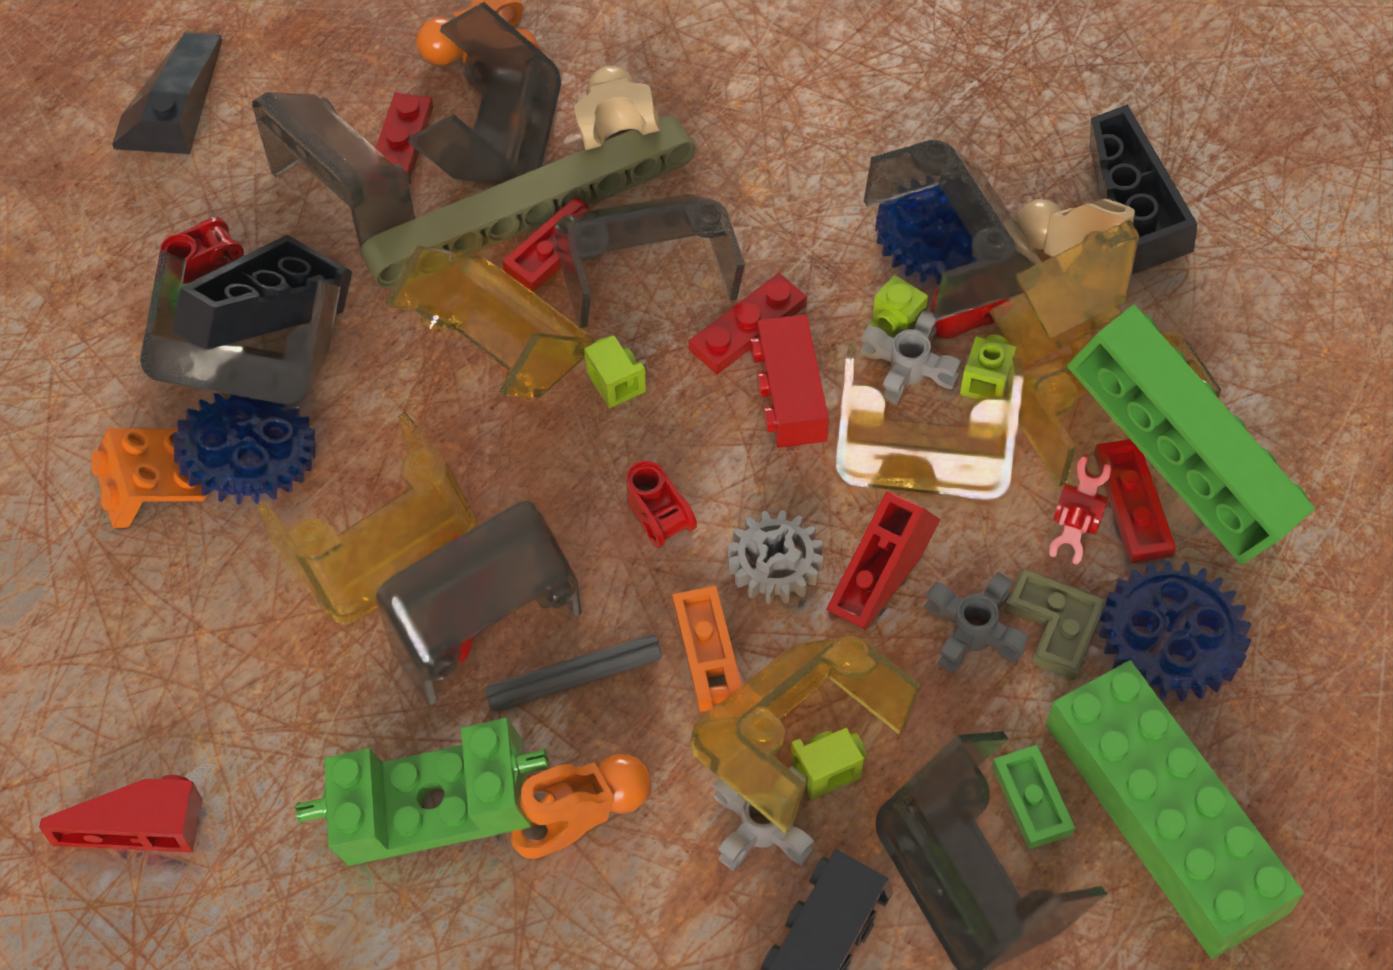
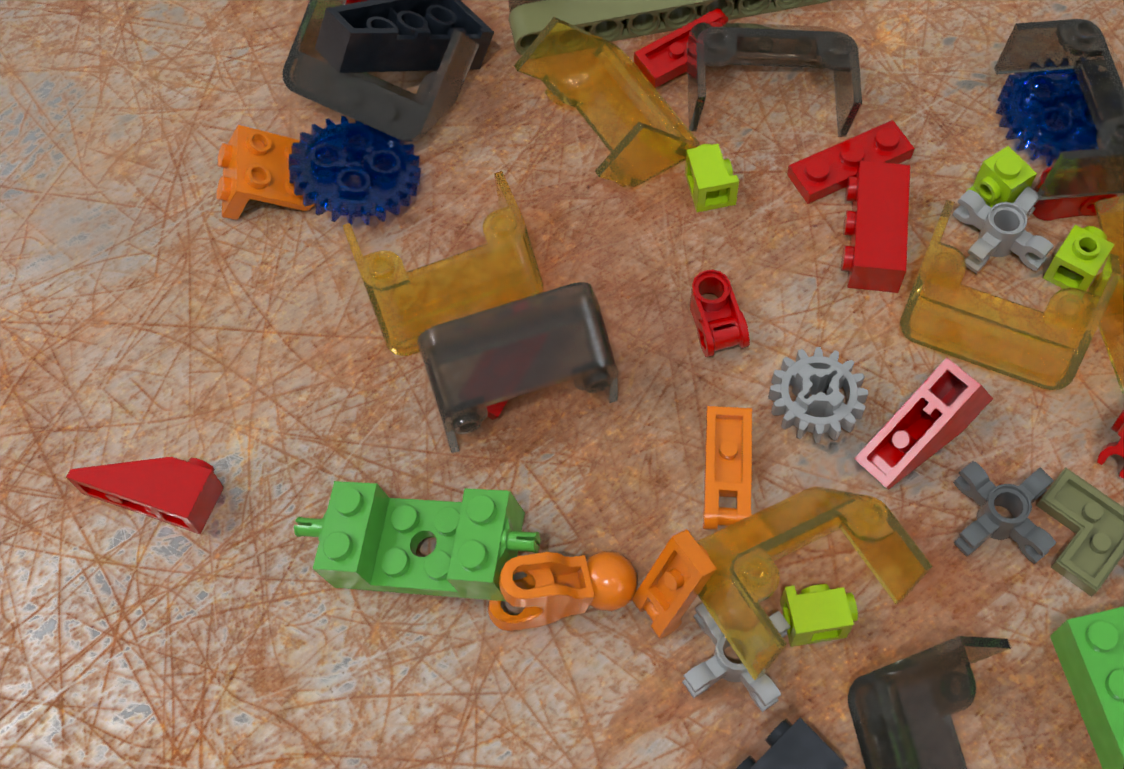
camera: 20 degrees right, 5 degrees up
dark grey axle [485,634,662,711] -> none
bright green plate [992,745,1075,850] -> none
none -> orange plate [632,529,717,639]

